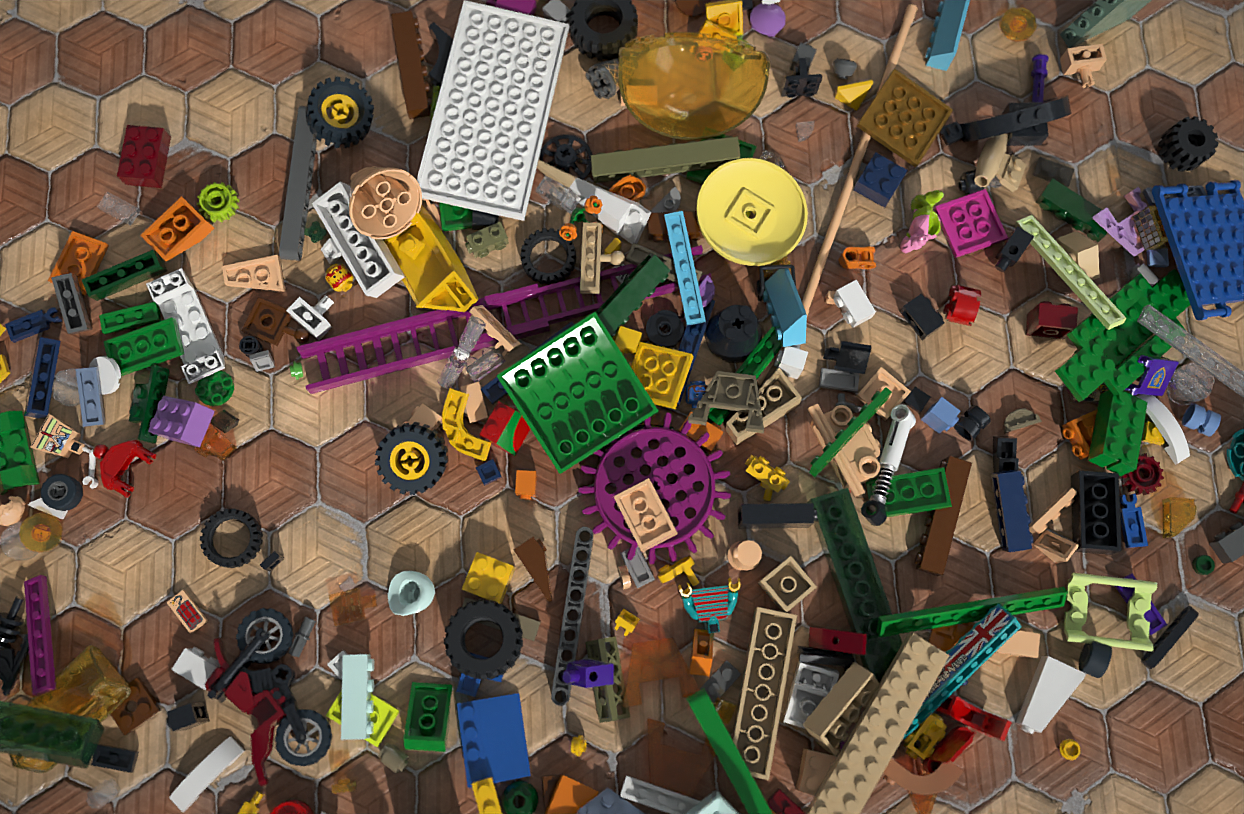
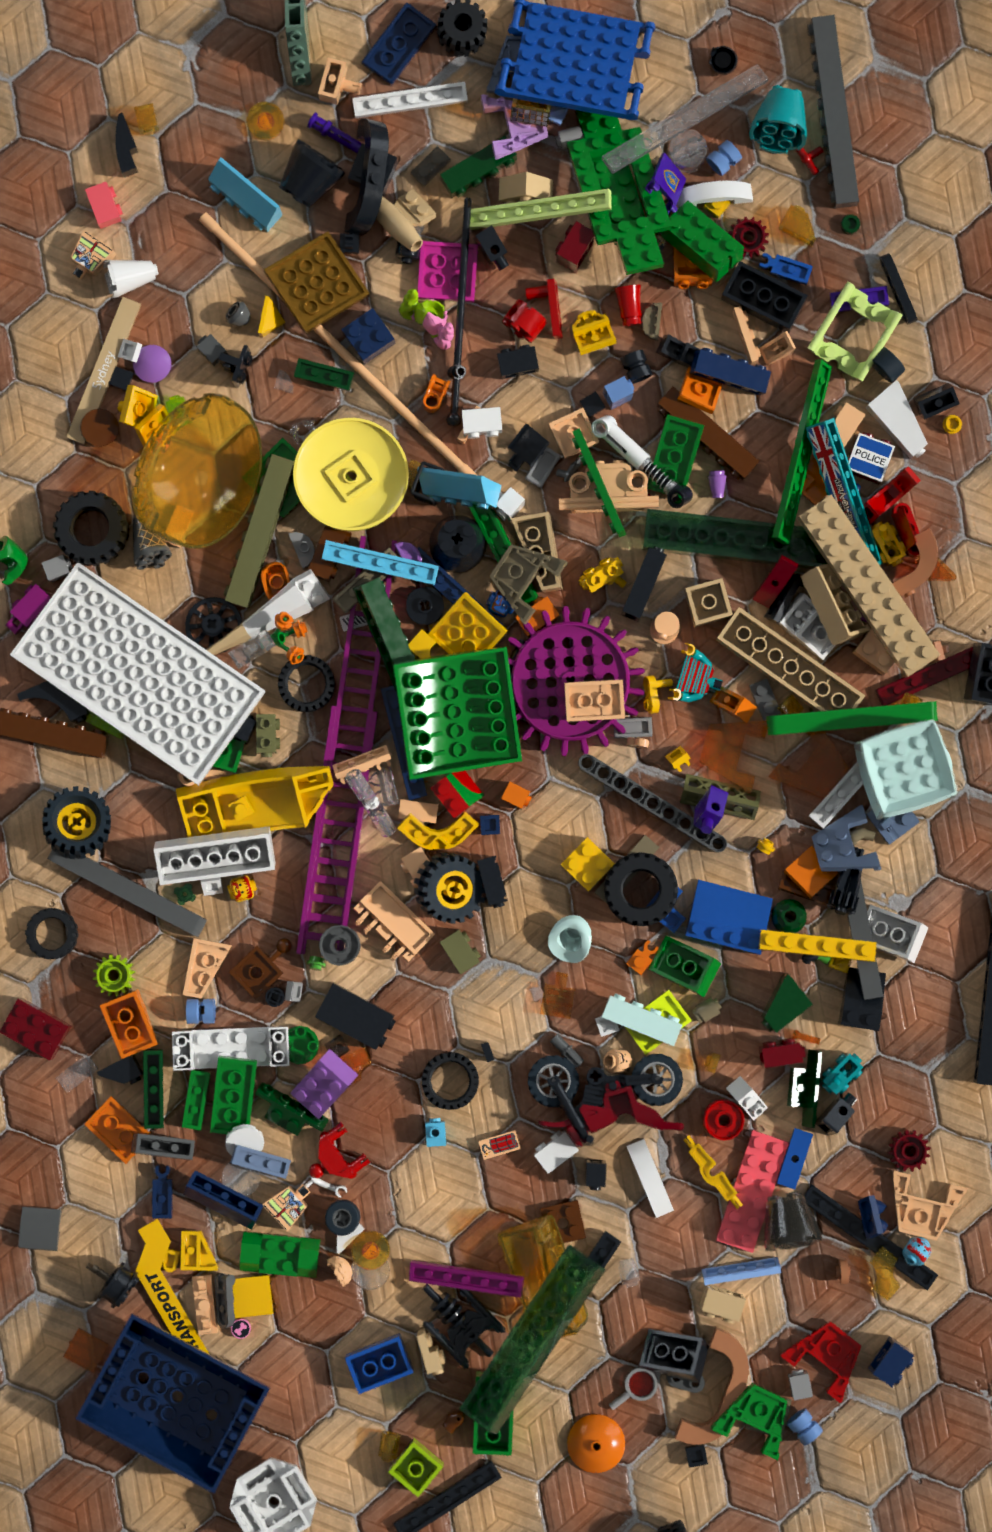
camera: 60 degrees left, 10 degrees up
white brick [286,295,334,341] -> none
light nougat cone [349,166,422,239] -> none
reddish brown slope [514,536,552,602] -> none
tan plate [580,223,625,294] -> none
yellow tile [604,238,621,254] -> none
none -> black tyre [25,908,79,959]
none -> black slope [97,1054,144,1085]
none -> medium blue wheel [186,999,216,1024]
none -> black cone [279,139,346,208]
none -> dark green plate [294,358,354,392]
none -> black brick [315,983,396,1050]
none -> dark grey wheel [319,925,361,966]
none -> white plate [352,82,468,119]
none -> light nougat hinge [353,881,435,962]
none -> dark blue tile [361,2,437,86]
none -> medium azure brick [425,1118,447,1147]
none -> olive brick [440,929,481,975]
none -> black bar [446,197,472,426]
none -> black window [477,856,508,908]
none -> red piece [526,278,563,339]
none -> yellow slope [572,310,617,355]
none -> light nougat head [603,1049,632,1074]
none -> red plant [615,285,642,326]
none -> orange plate [626,940,658,975]
none -> orange tile [677,367,722,415]
none -> medium lavender cone [708,470,727,498]
none -> piece [848,432,895,485]
none -> black brick [913,383,960,420]

